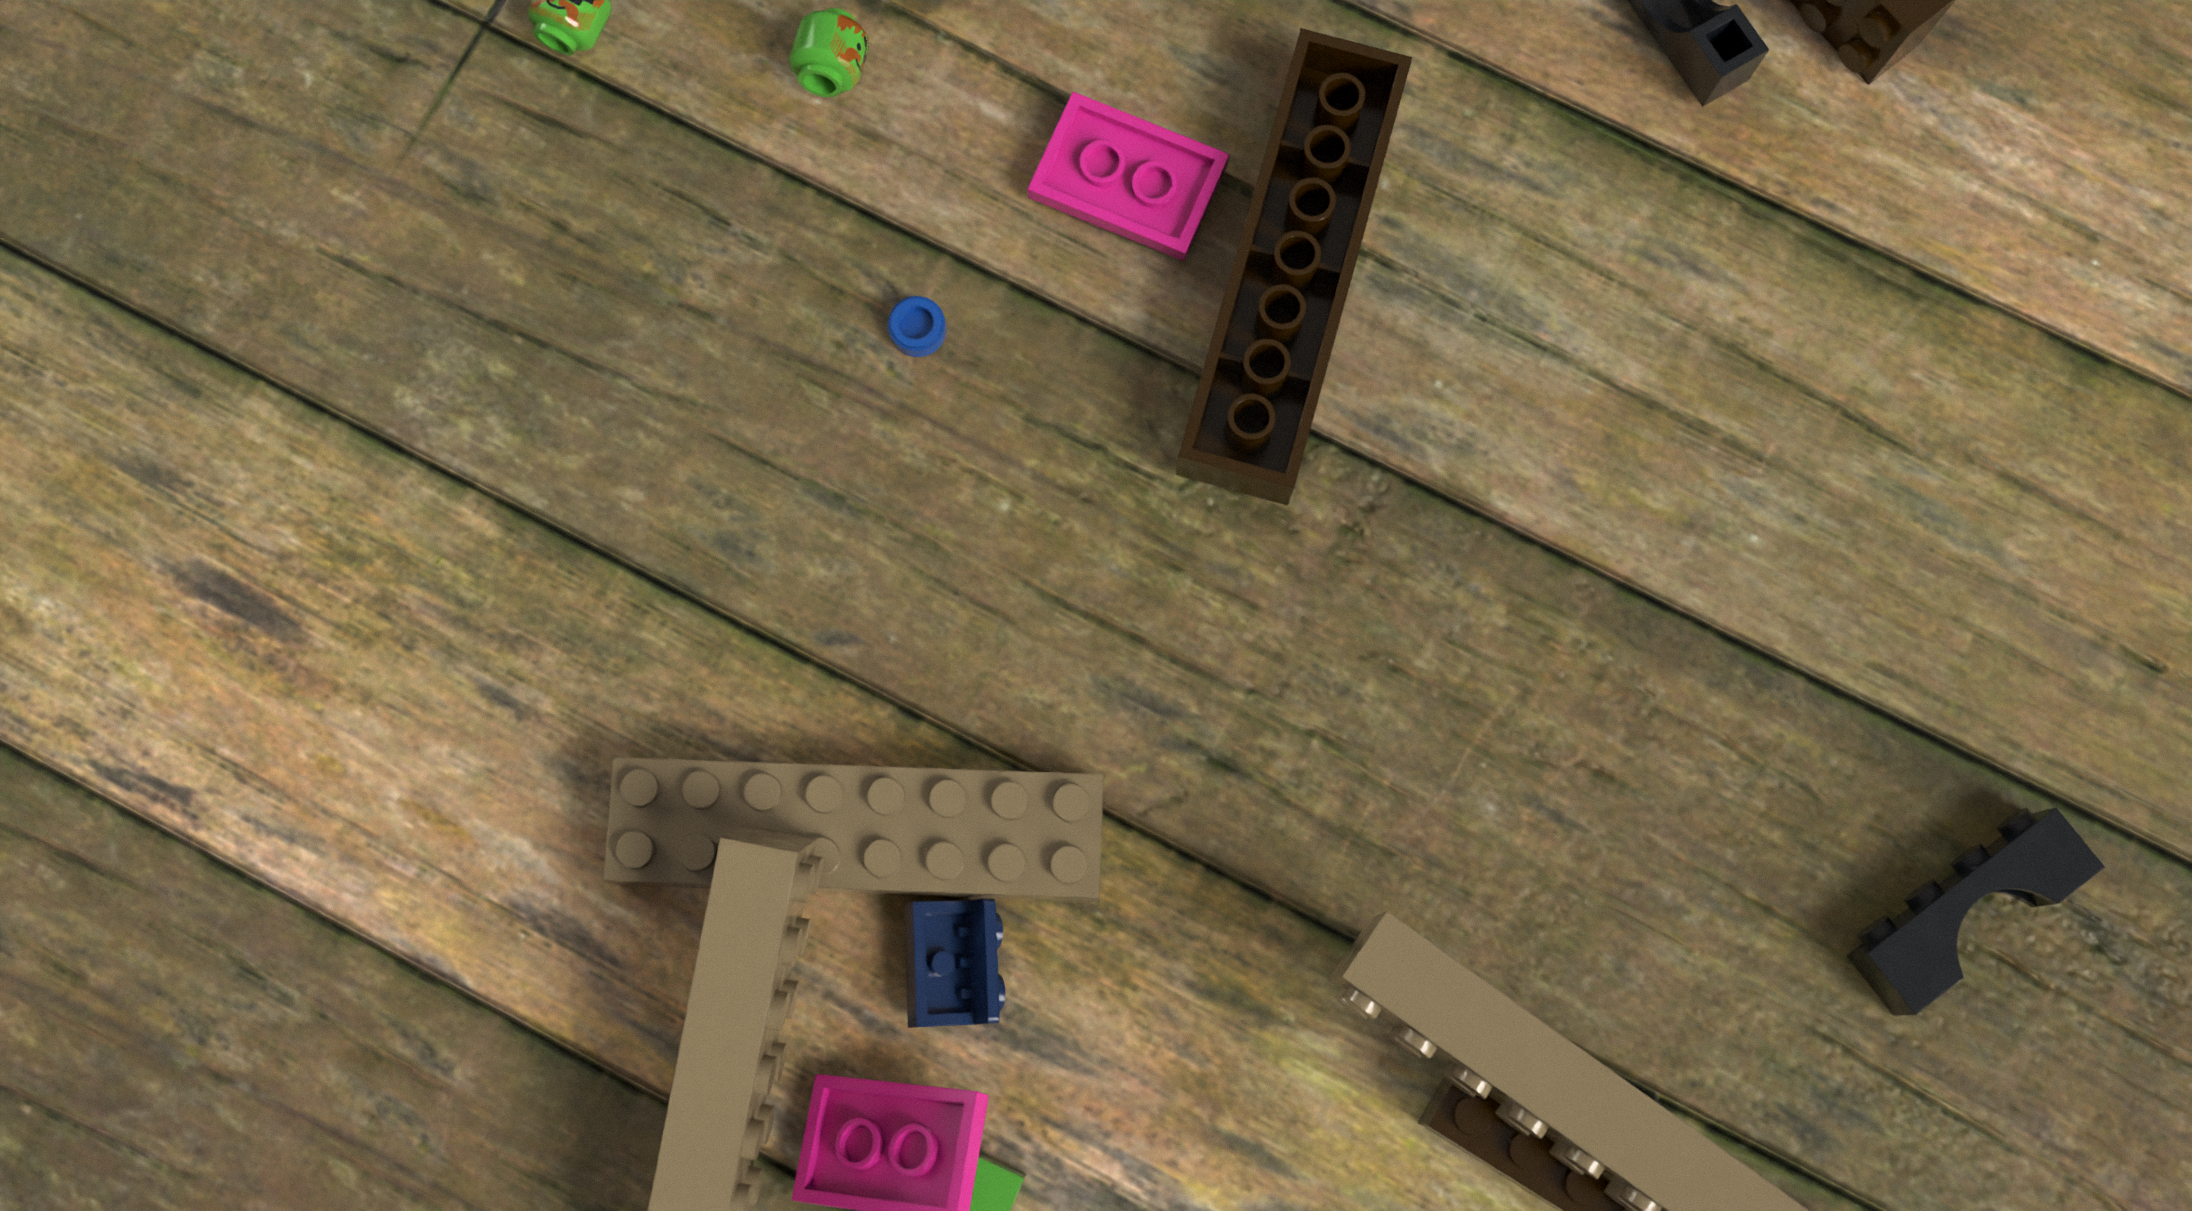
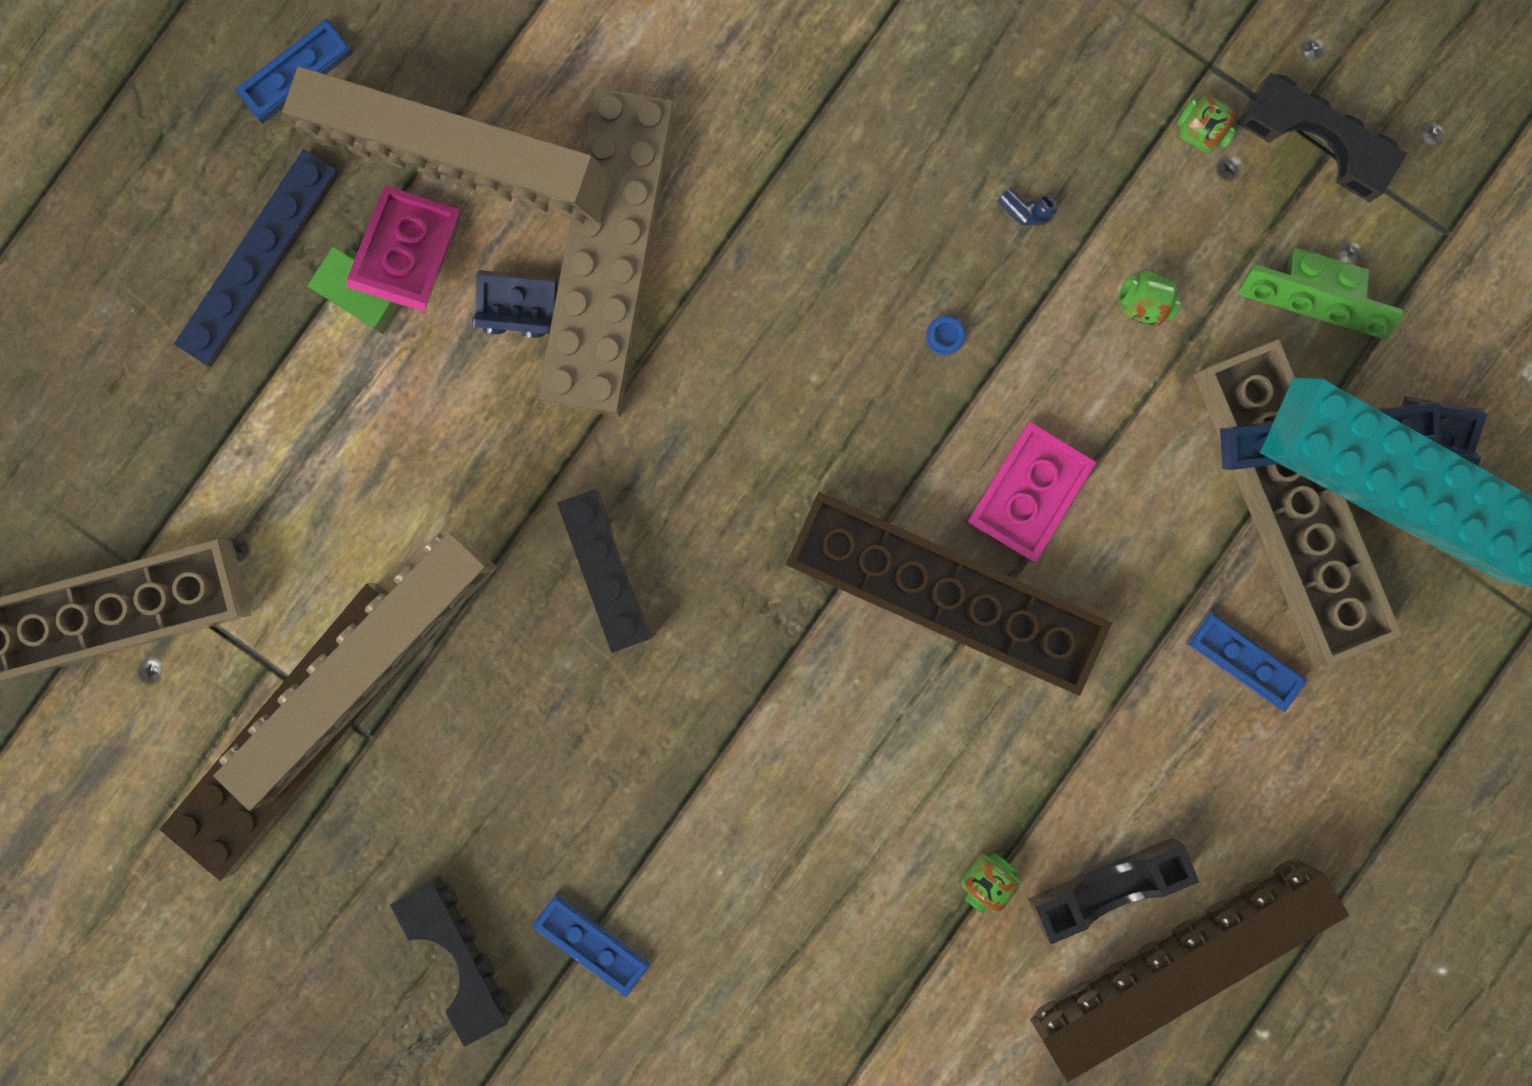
camera: 100 degrees right, 10 degrees up
none -> blue tile [532,893,651,997]
none -> black arch [557,489,652,653]
none -> head [961,852,1020,913]
none -> dark blue arm [997,187,1057,226]

